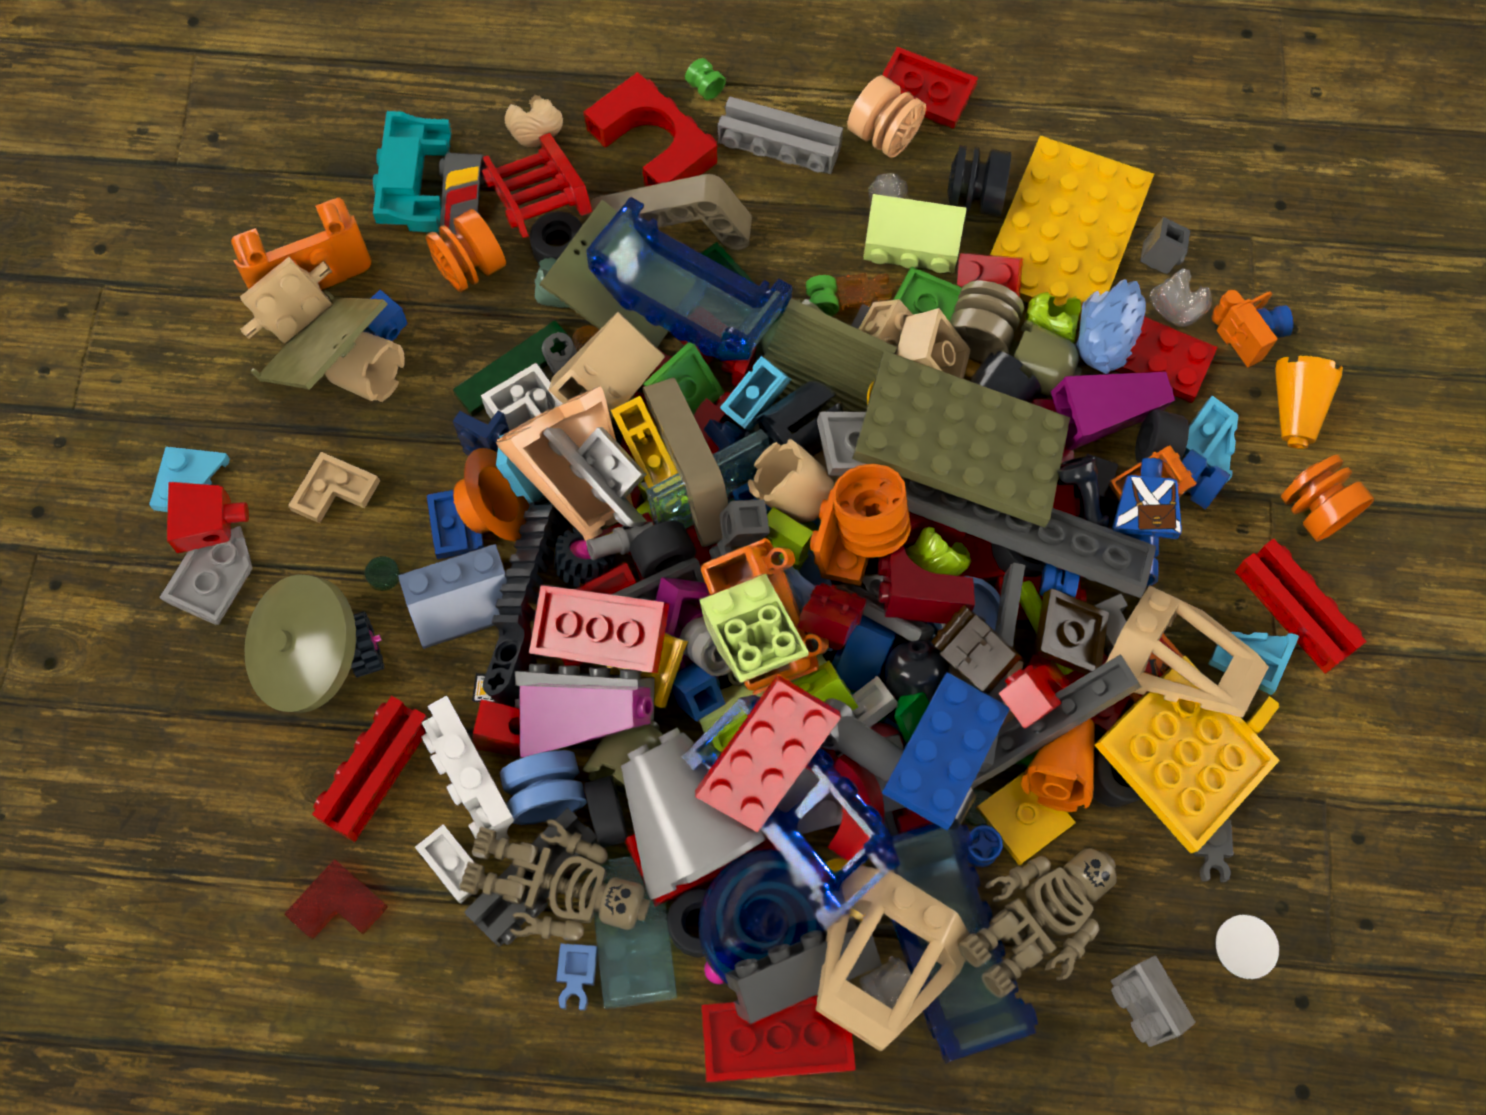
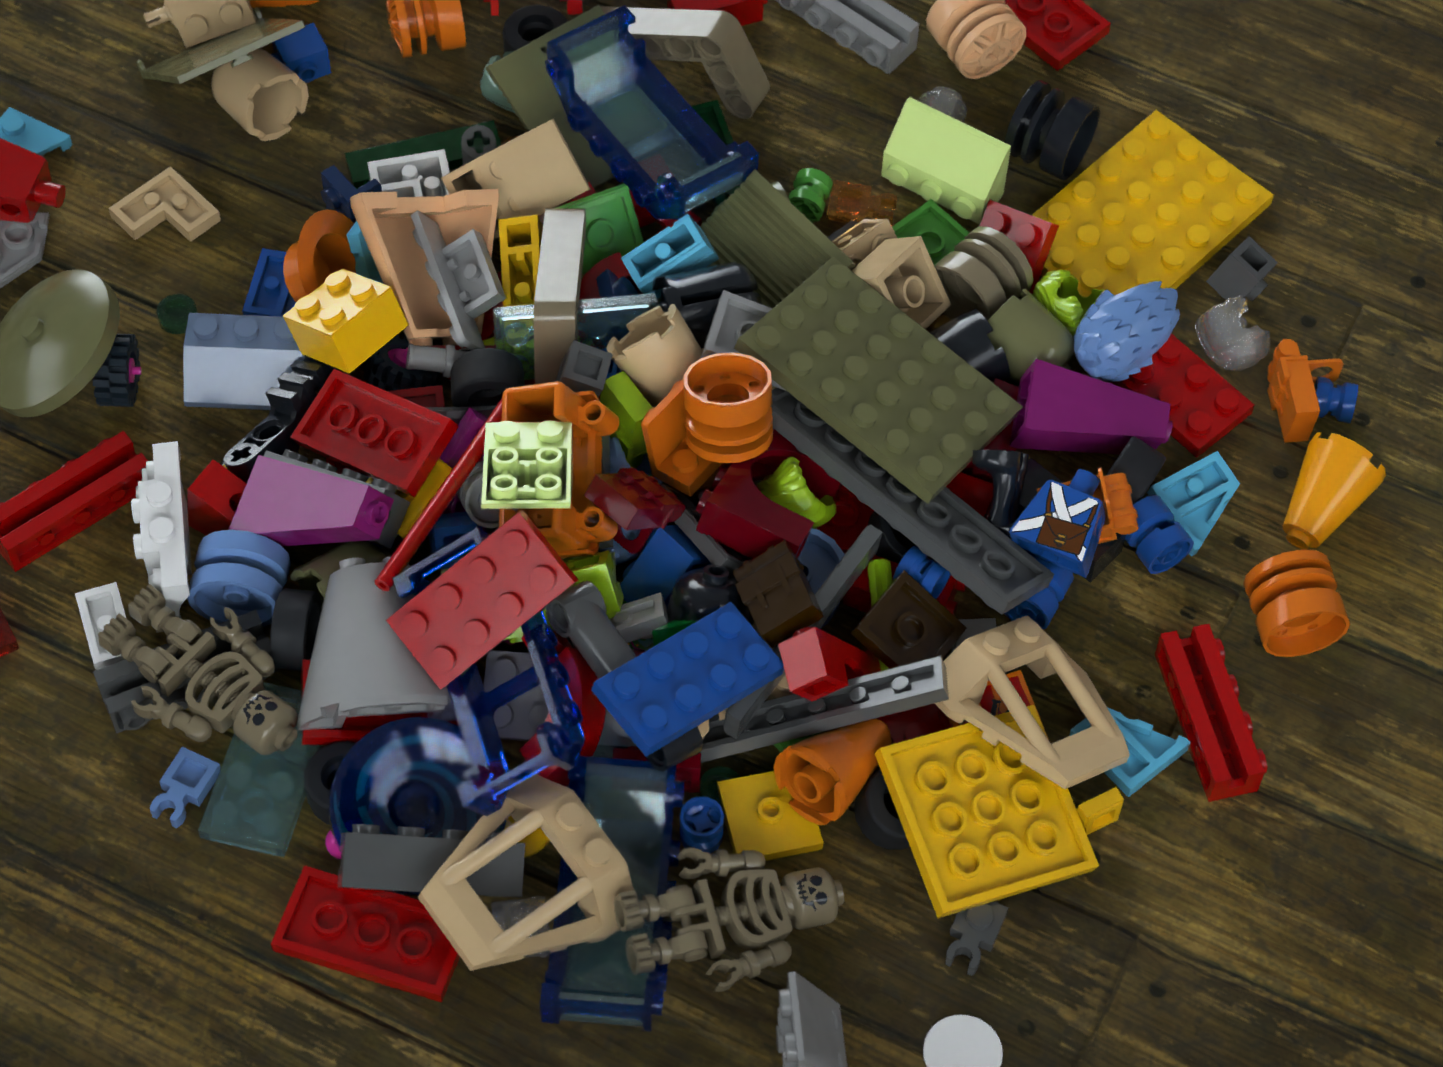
camera: 20 degrees right, 10 degrees down
none -> yellow brick [283,268,409,374]
none -> red piece [375,398,502,591]

